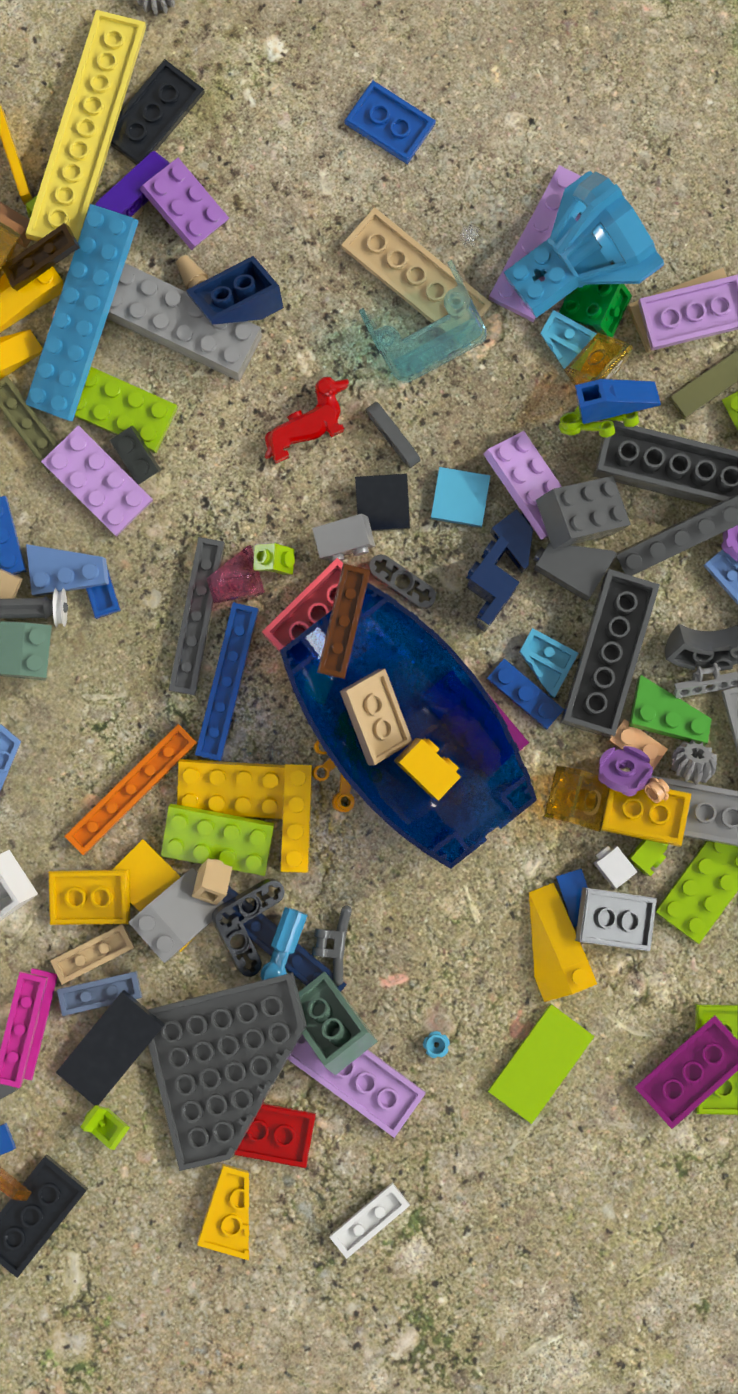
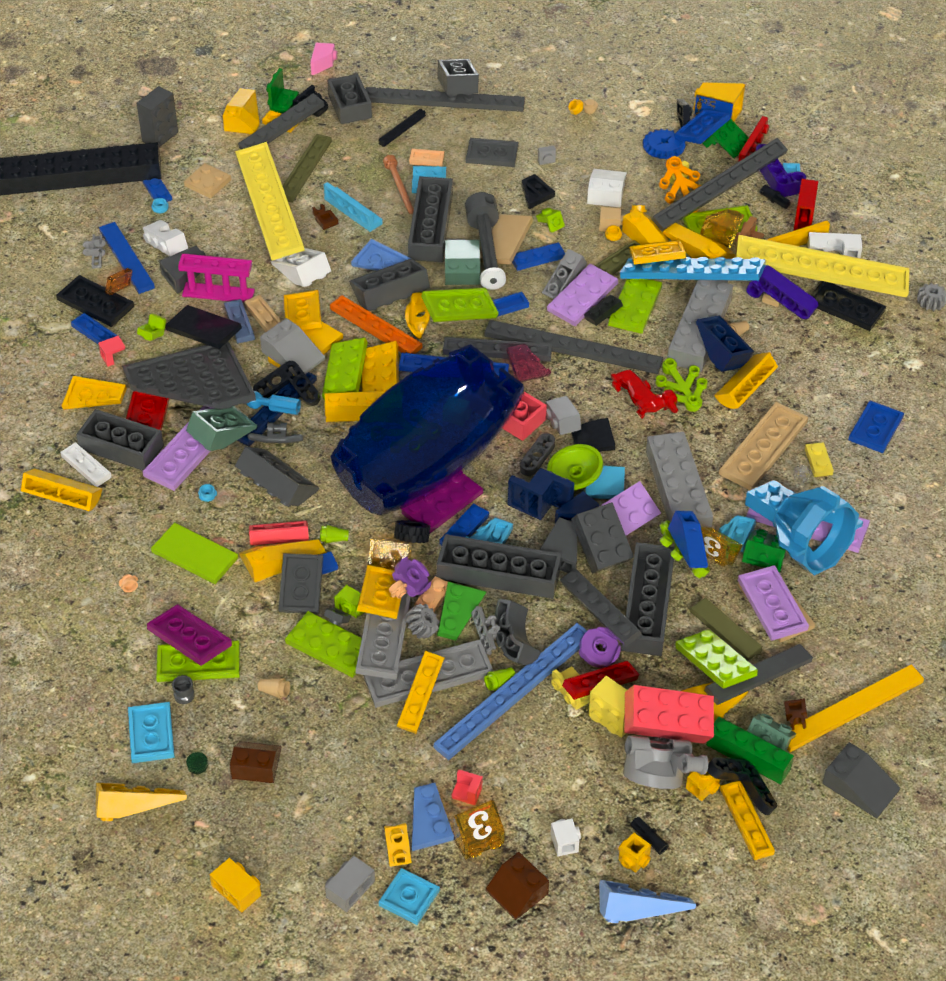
camera: 85 degrees right, 35 degrees down
dark brown plate [2,223,80,291] -> none
medium blue wing [26,544,109,596] -> none
medium lavender plate [140,158,229,250] -> none
tan brick [192,859,232,905] -> none
lime bracket [253,543,295,575] -> none
reddish brown tile [317,563,370,679] -> none
tan plate [340,669,413,765] -> none
clear light blue windscreen [359,260,487,383] -> none
dark grey beam [365,402,421,468] -> none
yellow brick [394,738,461,801] -> none
white brick [593,846,637,889] -> none
none -> yellow brick [21,468,103,511]
none -> blue tile [71,313,121,345]
none -> dark grey brick [76,409,164,470]
none -> coral panel [98,335,125,367]
none -> light nougat plate [119,574,138,593]
none -> dark grey slope [235,446,319,507]
none -> coral slope [249,521,309,546]
none -> lime cone [320,524,349,544]
none -> dark grey plate [324,607,351,625]
none -> dark grey slope [349,258,430,311]
none -> black tyre [394,520,431,543]
none -> yellow piece [405,292,431,340]
none -> lime plate [421,288,499,322]
none -> dark grey plate [485,320,663,374]
none -> light grey slope [542,249,587,299]
none -> lime dish [547,444,603,490]
none -> yellow tile [629,240,686,265]
none -> light grey brick [646,432,713,533]
none -> lime plant [655,358,708,412]
none -> yellow brick [714,352,778,409]
none -> light yellow plate [805,442,834,477]
none -> white arch [807,232,862,258]

